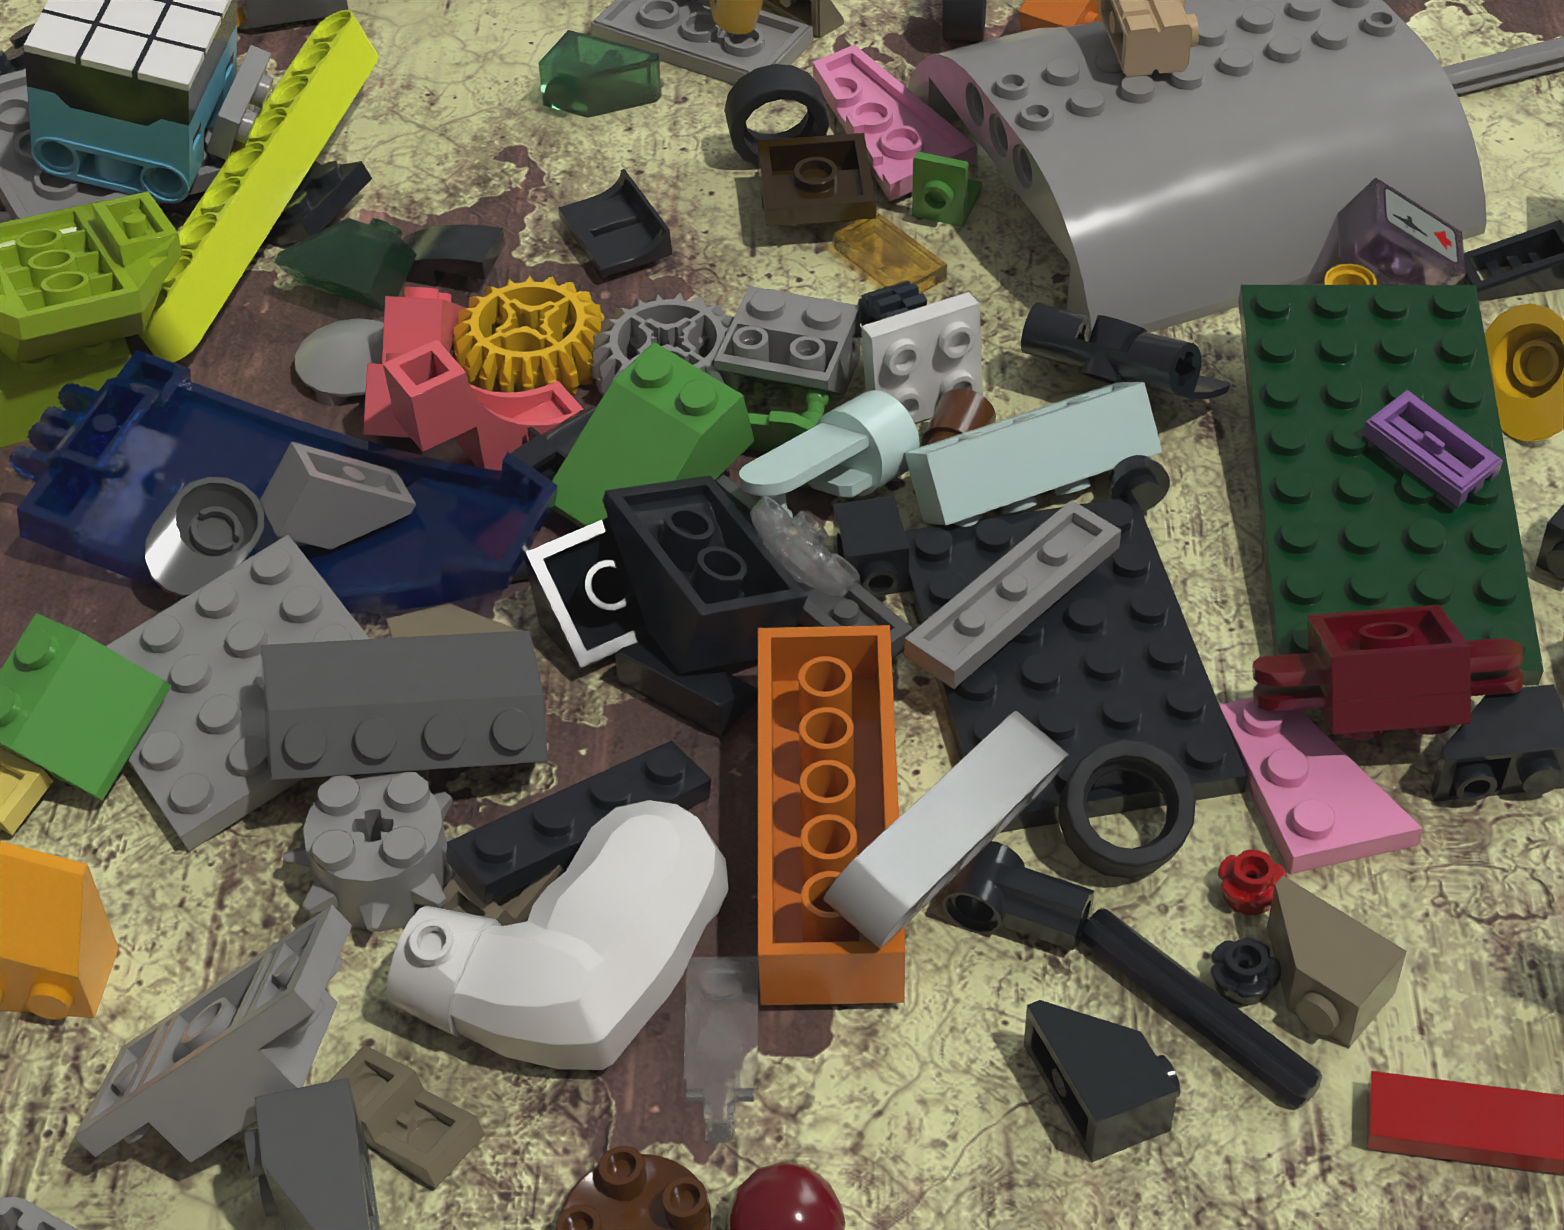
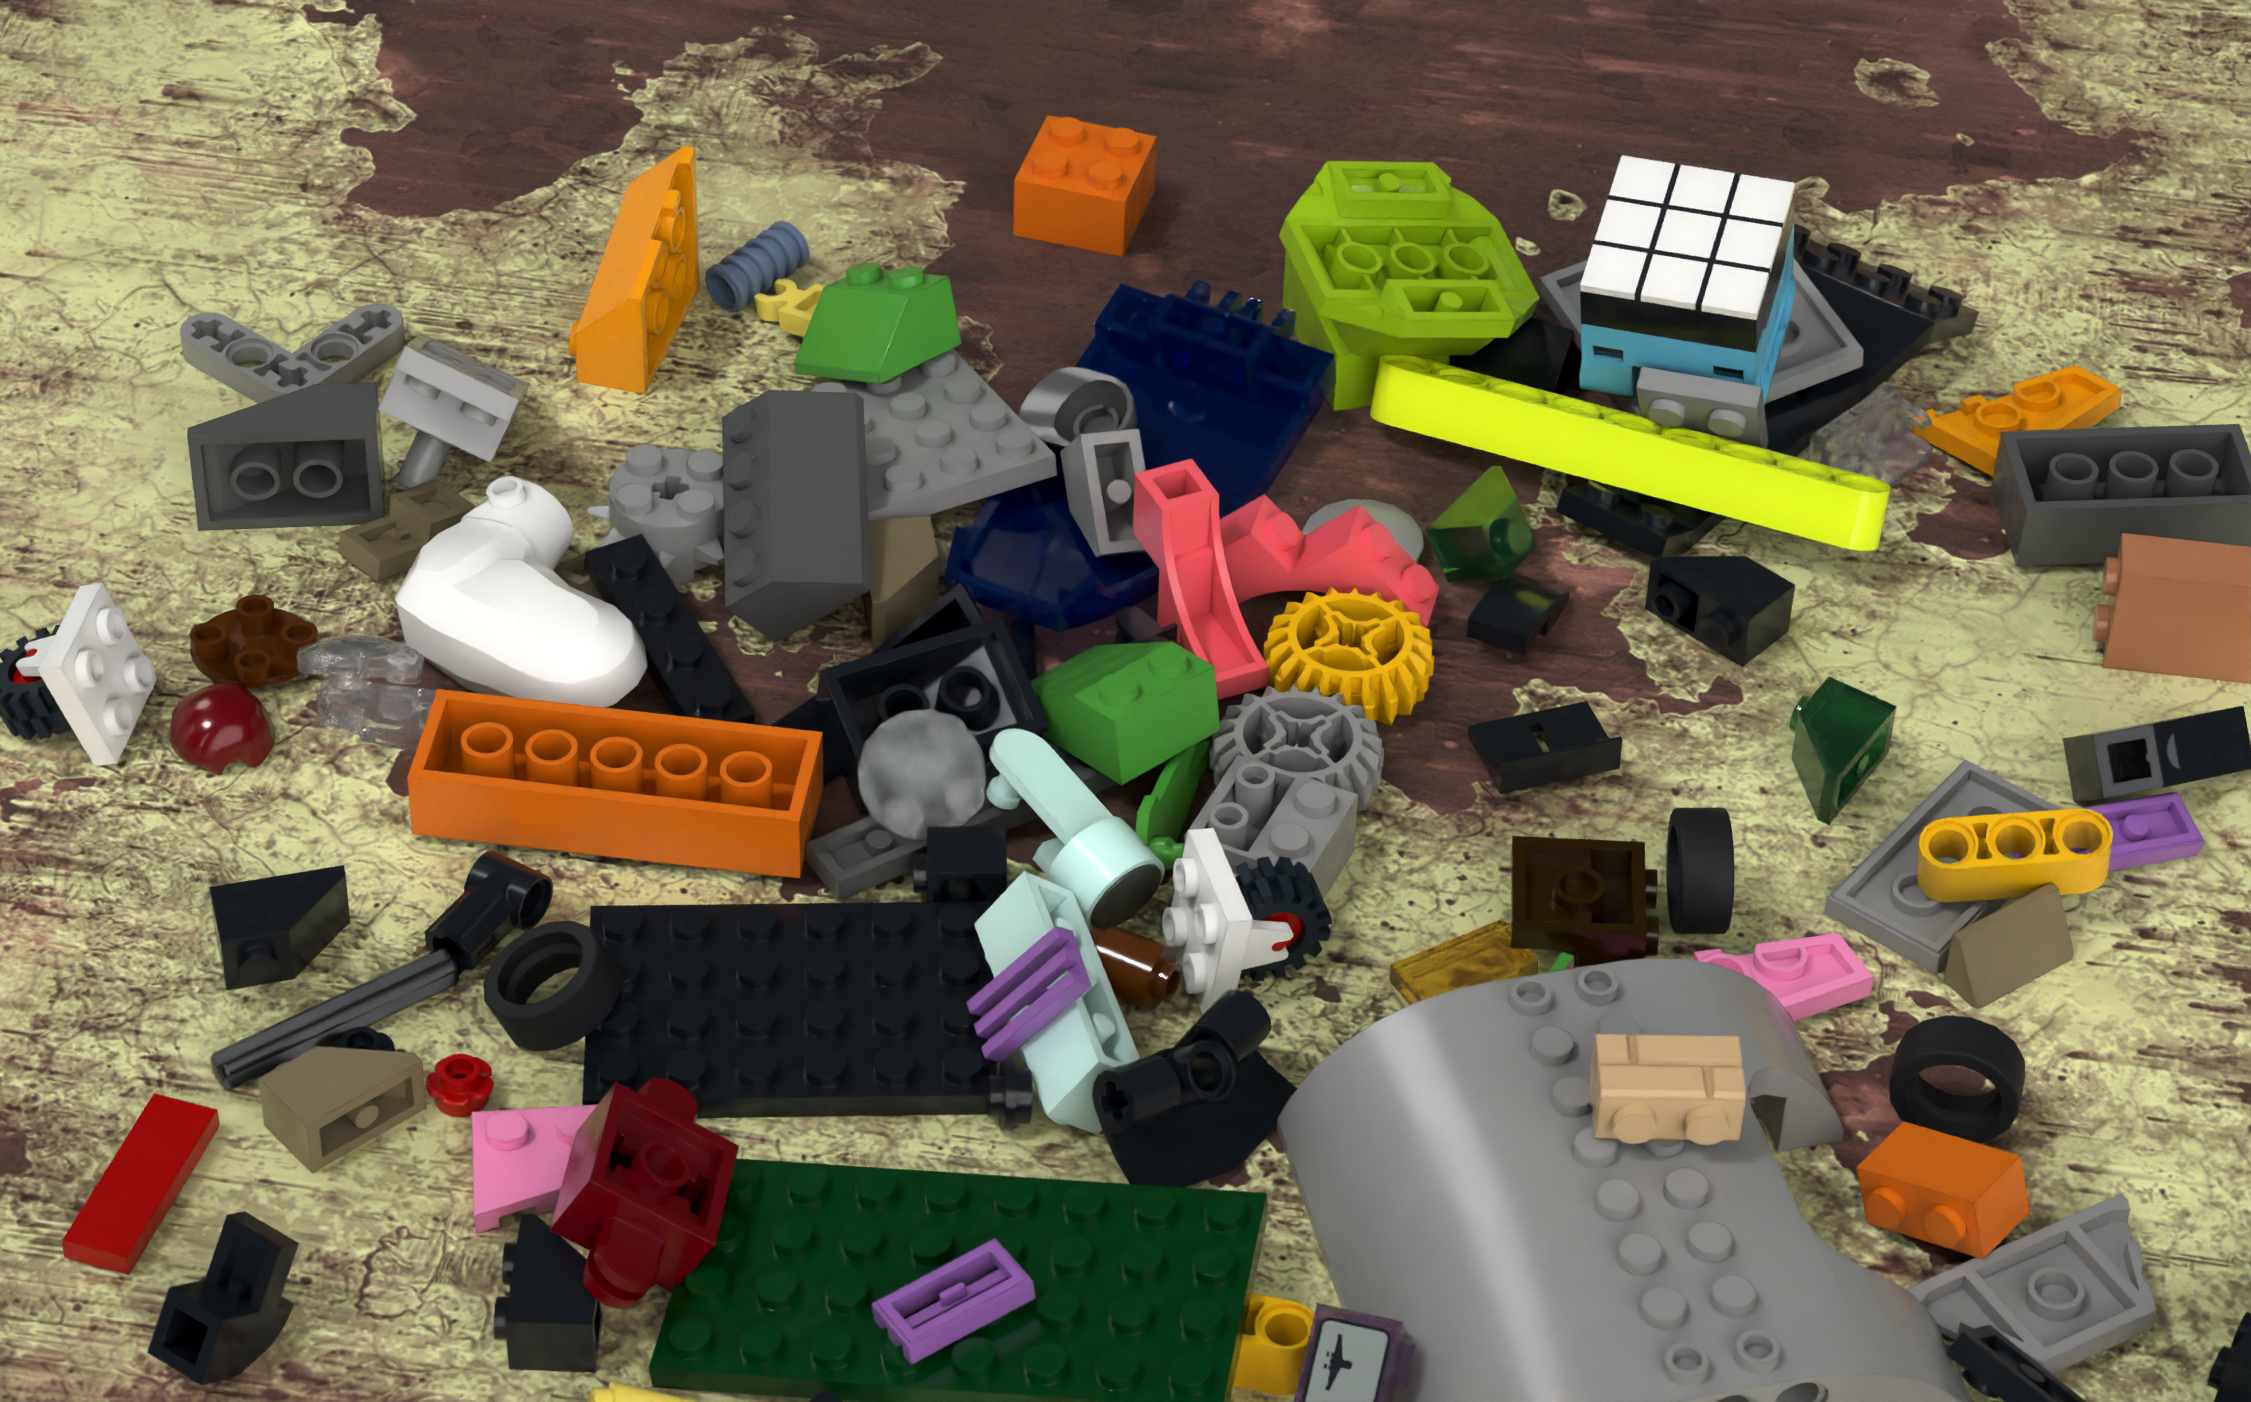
camera: 95 degrees right, 5 degrees down
beam [824,711,1069,949] -> none
light grey plate [904,500,1121,689] -> none
none -> clear dish [297,633,425,690]
none -> medium lavender tile [966,926,1092,1062]
none -> black slope [1645,556,1795,667]

